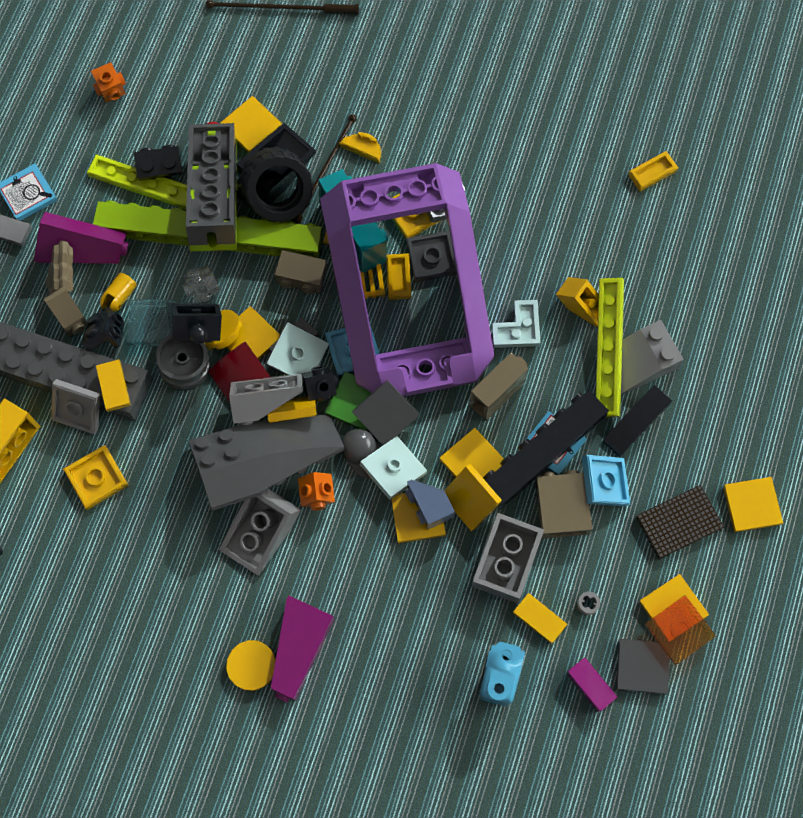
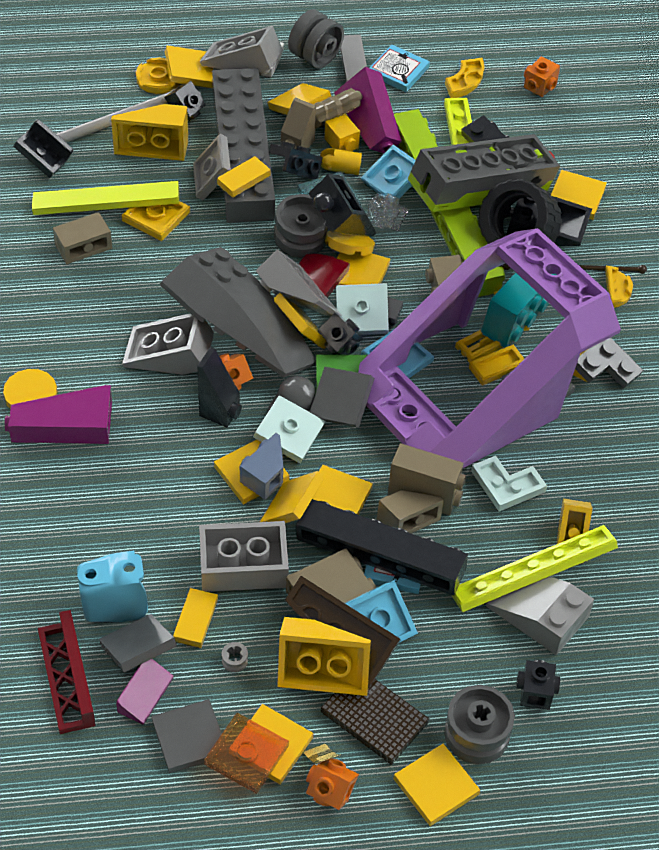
camera: 60 degrees right, 20 degrees down
black slope [602,385,672,457] -> none
none -> neon yellow tile [32,181,179,215]
none -> dark red fence [38,610,96,734]
none -> dark tan brick [53,212,112,265]
none -> dark grey tile [99,614,177,672]
none -> black slope [197,347,242,428]
none -> yellow tile [267,83,332,115]
none -> yellow slope [278,617,371,696]
none -> dark brown wing [285,576,401,690]
none -> clear yellow sticker [304,744,341,763]
none -> orange brick [306,758,359,810]
none -> yellow brick [325,114,360,151]
none -> medium azure tile [361,145,416,205]
none -> dark tan slope [377,490,444,533]
none -> dark grey wheel [444,685,515,764]
none -> yellow tile [445,58,484,98]
none -> black brick [516,660,560,710]

